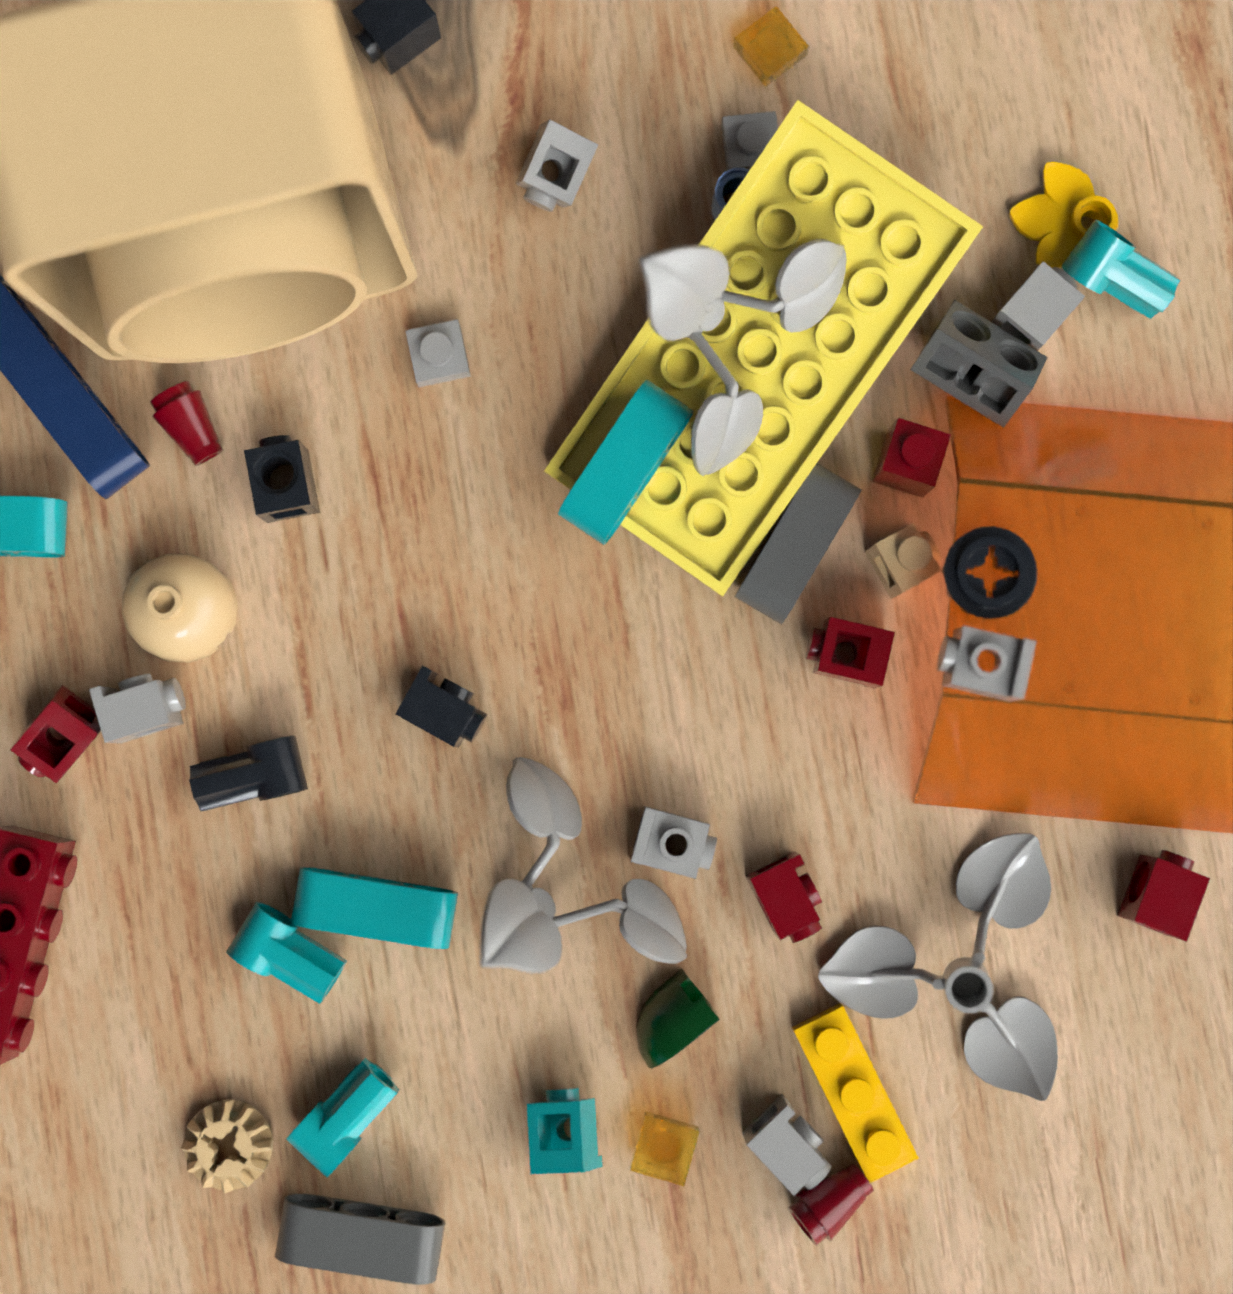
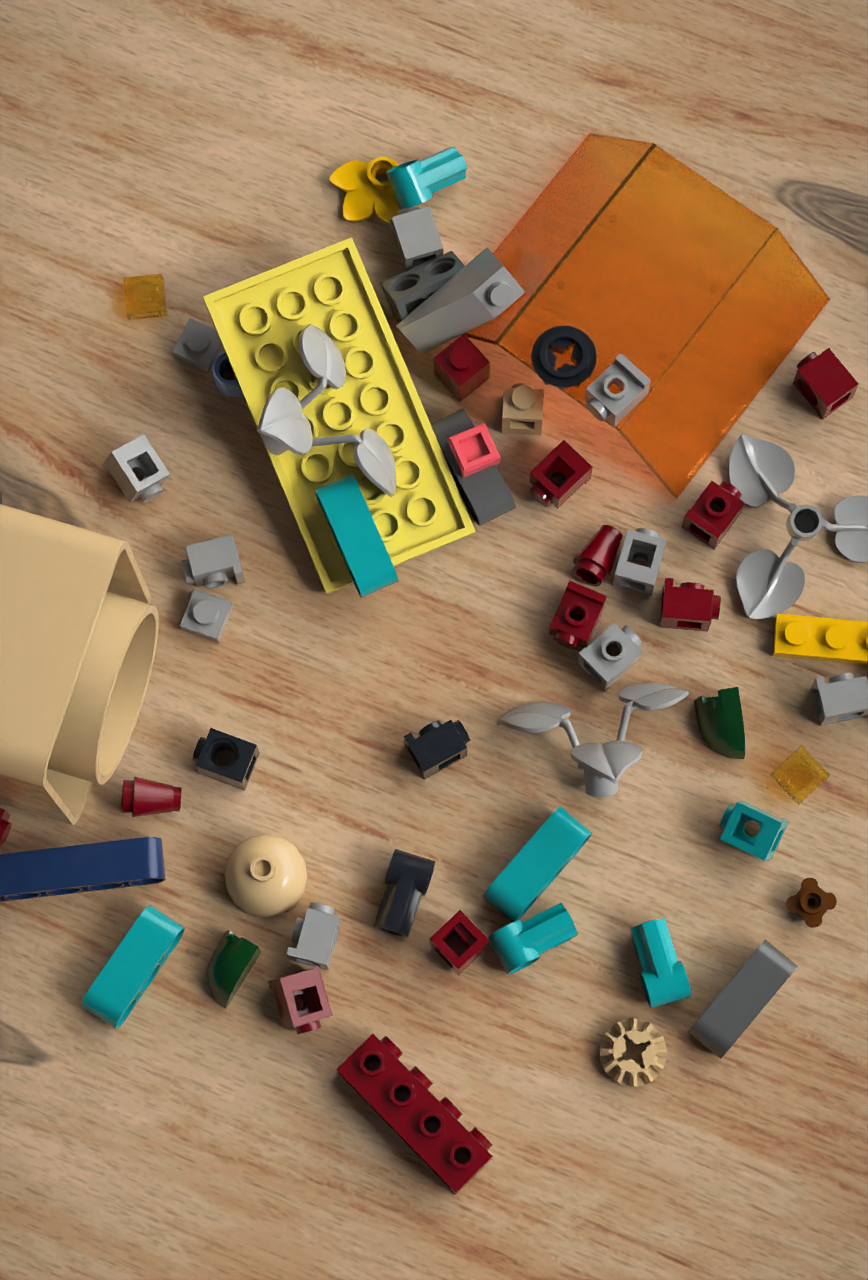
camera: 55 degrees left, 10 degrees down
none -> light grey brick [181,534,246,589]
none -> dark green brick [207,930,261,1009]
none -> light grey slope [396,247,526,354]
none -> dark red brick [429,910,489,976]
none -> coral tile [447,423,501,478]
none -> dark red brick [549,580,607,650]
none -> dark red cone [572,525,623,587]
none -> light grey brick [613,528,667,596]
none -> dark red brick [682,480,745,550]
none -> reddish brown plate [786,878,837,928]

